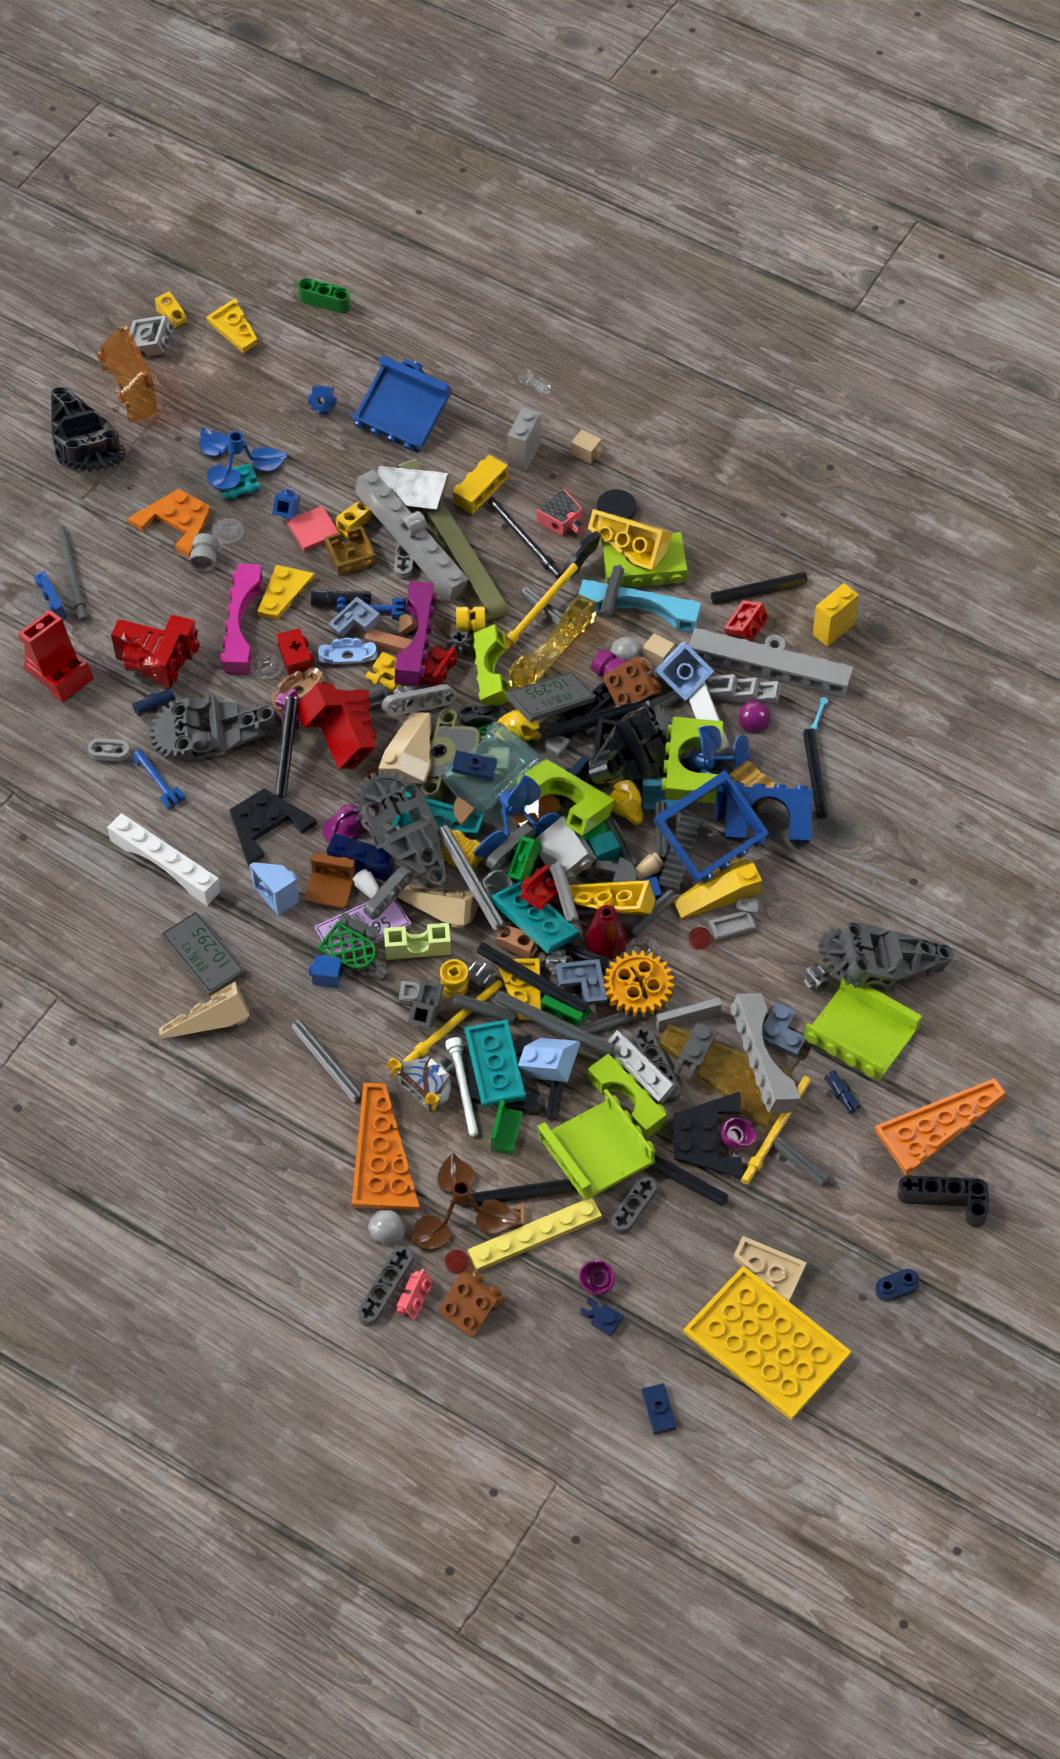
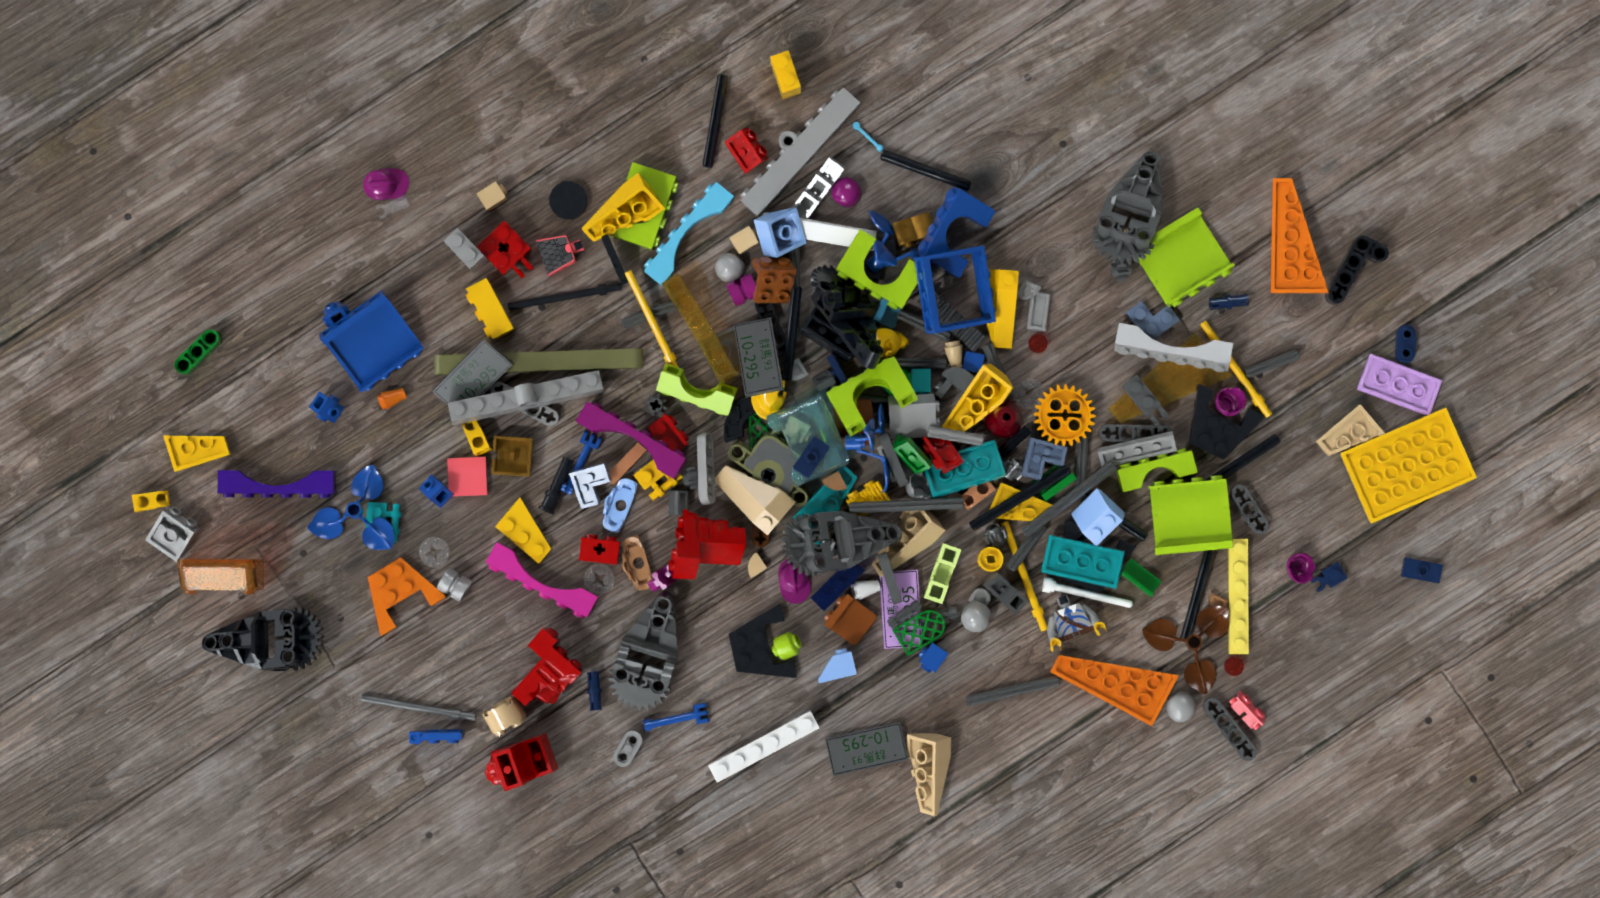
camera: 70 degrees left, 30 degrees up
black axle [275,696,298,798] -> none
medium nougat tile [399,614,418,636] -> none
dark orange bracket [438,1271,506,1336] -> none
yellow wheel [456,607,485,633] -> none
dark grey axle [600,565,625,617] -> none
light grey tile [656,998,722,1032] -> none
none -> dark purple arch [217,470,336,498]
none -> magenta piece [363,168,409,200]
none -> orange cone [377,388,407,410]
none -> red hinge [477,220,534,279]
none -> tan brick [482,696,527,737]
none -> tan tile [748,552,767,578]
none -> lime head [772,632,802,660]
none -> light grey hair [961,601,991,632]
none -> lavender tile [1356,354,1443,416]

